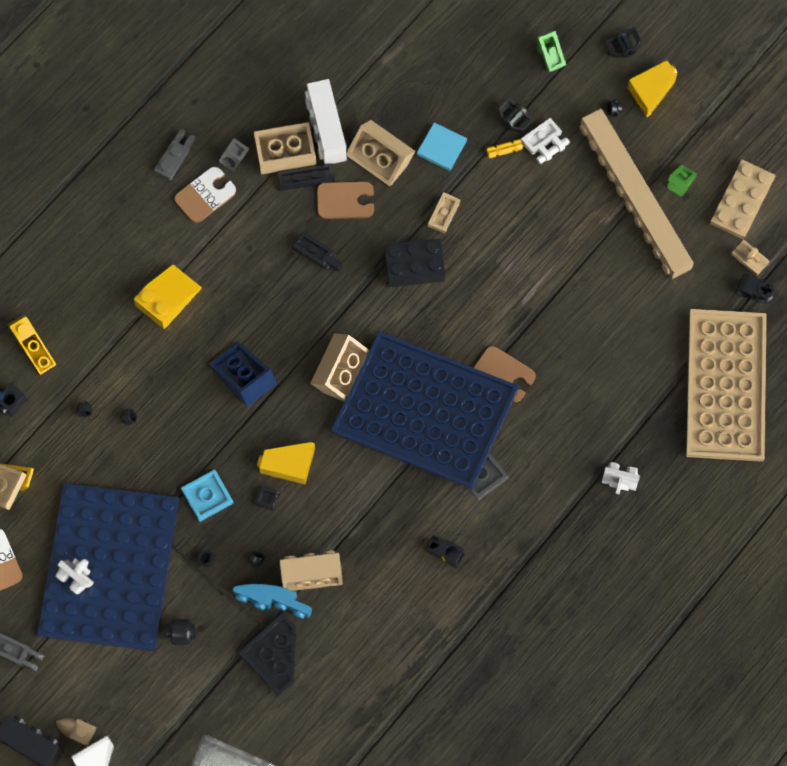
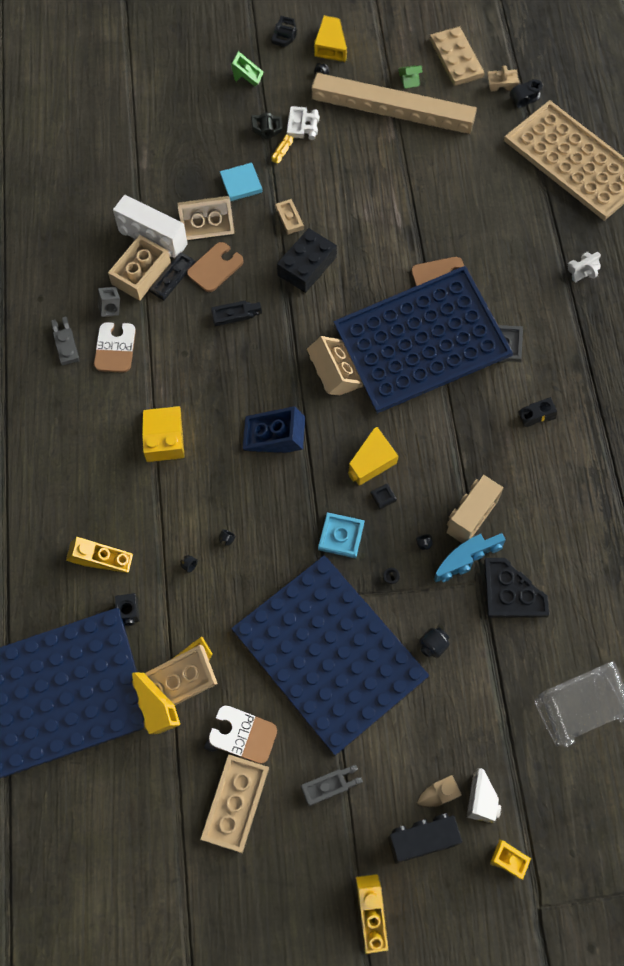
camera: 45 degrees left, 5 degrees down
white hips [56,558,94,594] -> none

